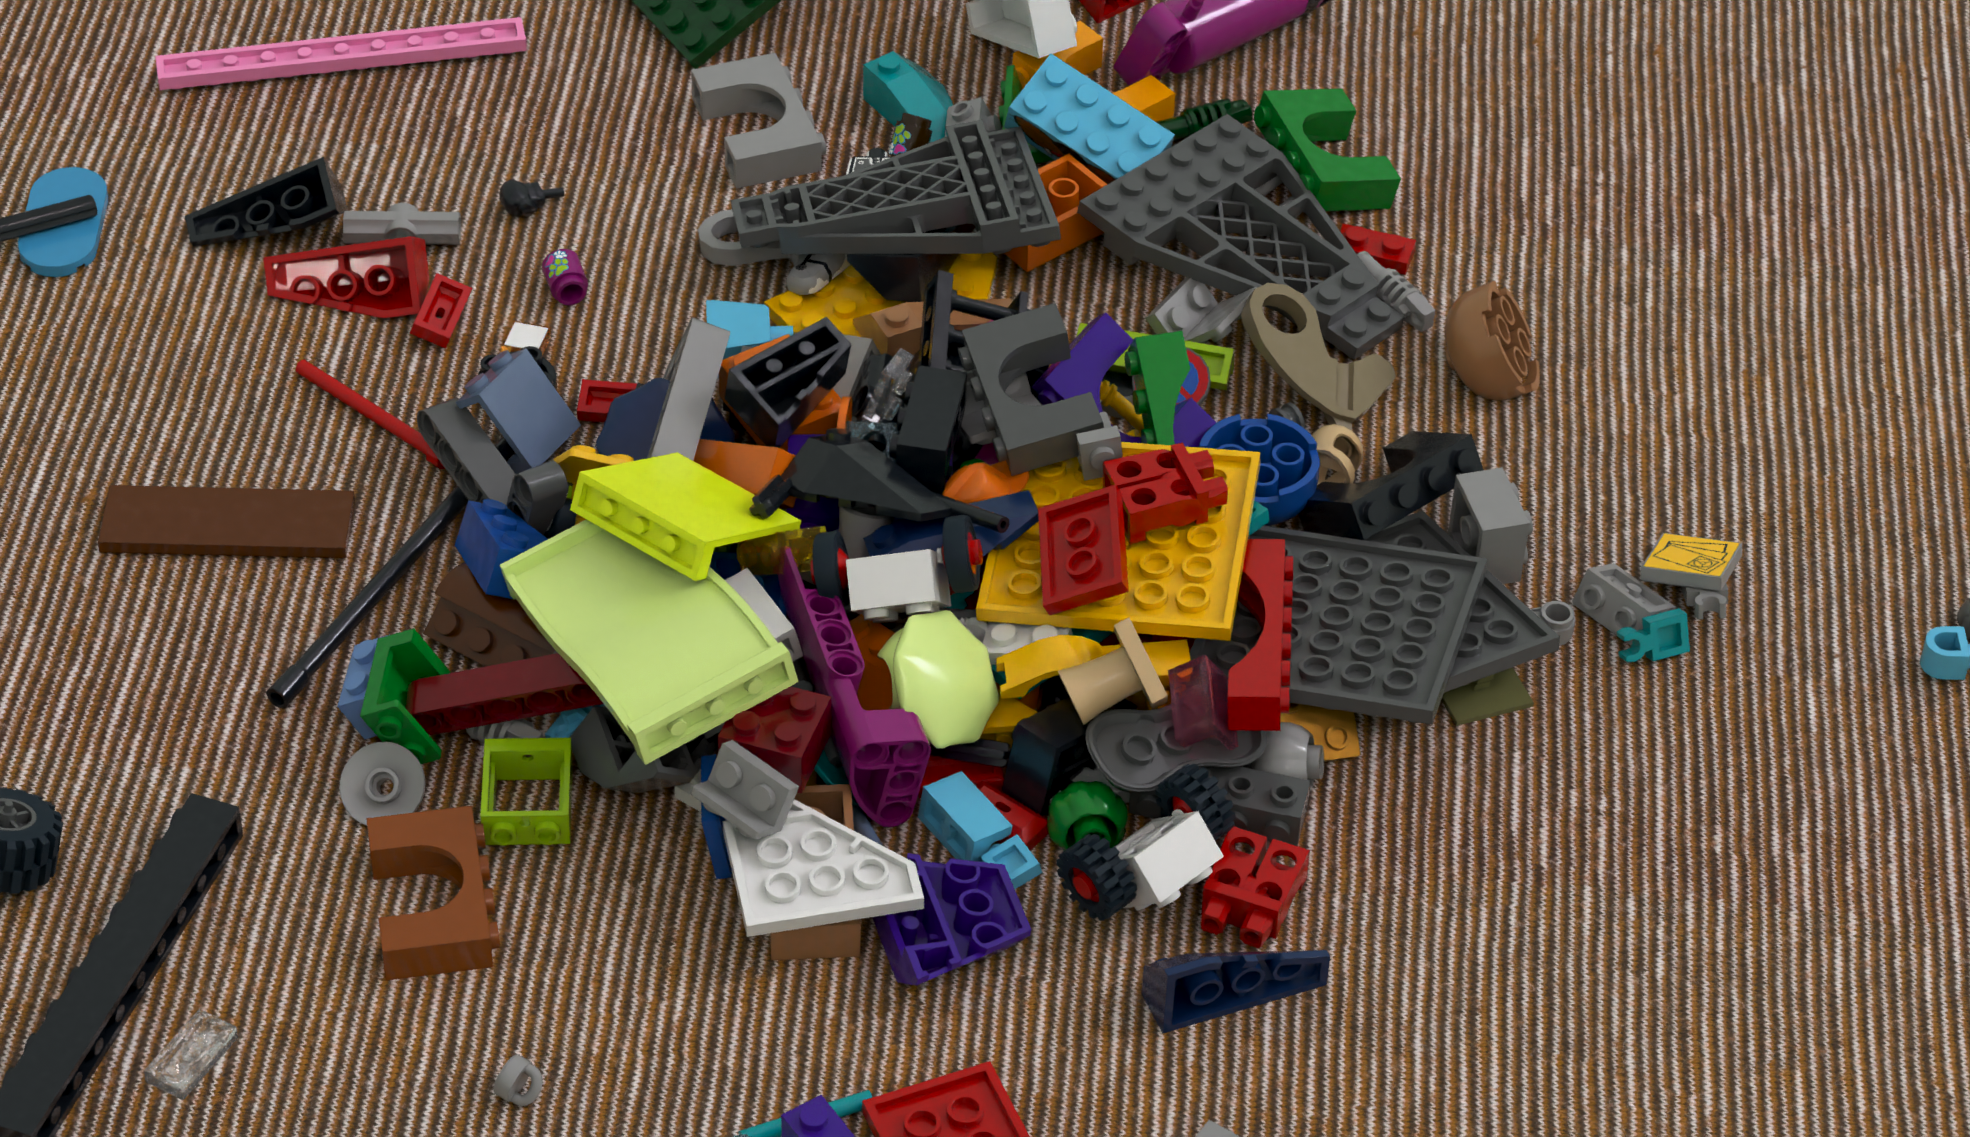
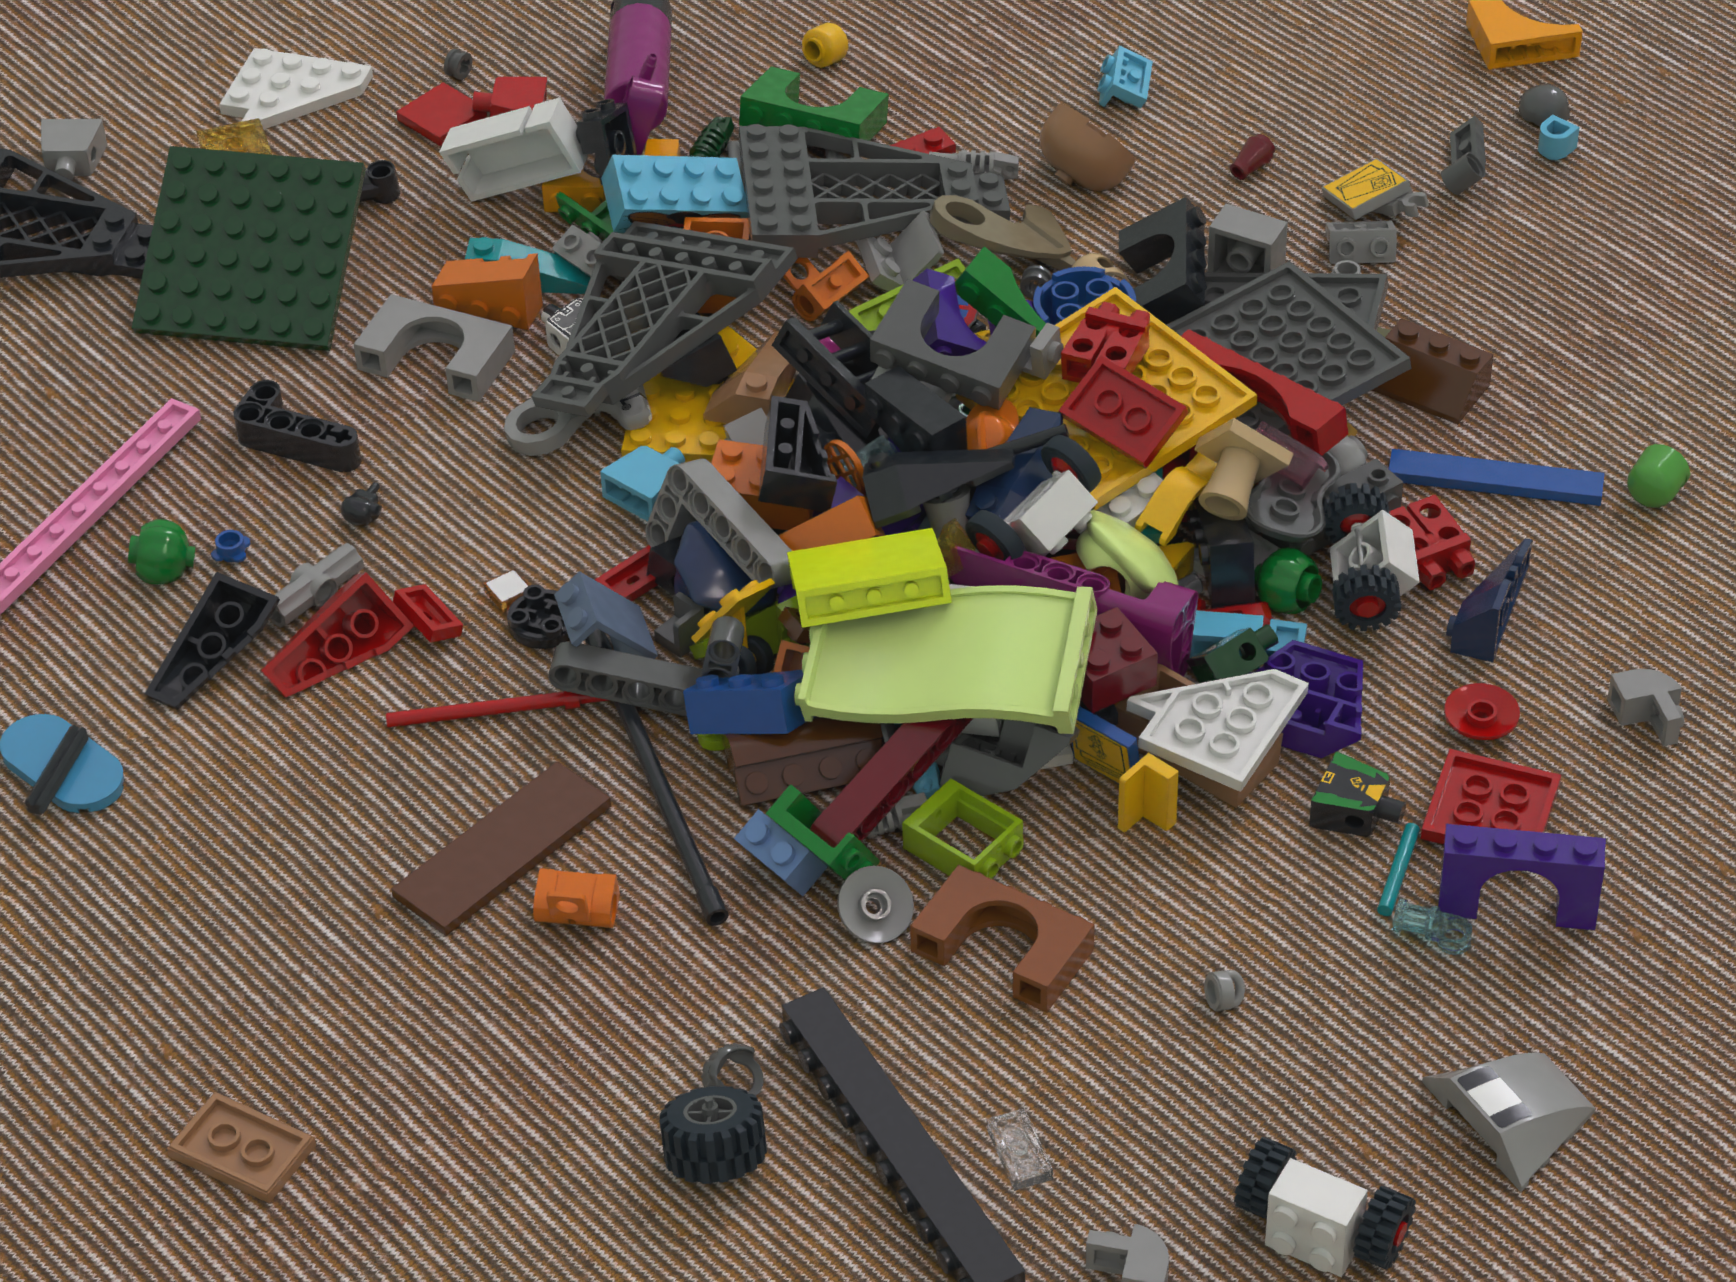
camera: 45 degrees left, 0 degrees up
magenta brick [542,249,588,305] -> none
light grey bracket [691,740,799,840] -> none
black axle [749,474,793,519] -> none
clear plate [861,348,914,431] -> none
dark brown brick [887,113,933,157] -> none
teal plate [1616,608,1690,662] -> none
none -> green plant [128,519,196,585]
none -> blue plate [211,530,251,563]
none -> black beam [233,380,362,472]
none -> orange wedge [431,253,543,330]
none -> orange piece [533,868,620,928]
none -> black plate [576,99,637,185]
none -> dark grey piece [701,1043,764,1096]
none -> orange piece [783,250,869,321]
none -> yellow head [802,23,848,68]
none -> medium azure bracket [1097,45,1153,108]
none -> yellow panel [1118,752,1179,833]
none -> dark green torso [1186,624,1279,683]
none -> dark red cone [1230,134,1275,180]
none -> torso [1309,752,1406,837]
none -> reddish brown slope [1372,318,1494,425]
none -> blue tile [1389,449,1605,506]
none -> dark grey plate [1441,116,1486,195]
none -> red dish [1444,683,1520,740]
none -> bright green helmet [1627,444,1691,508]

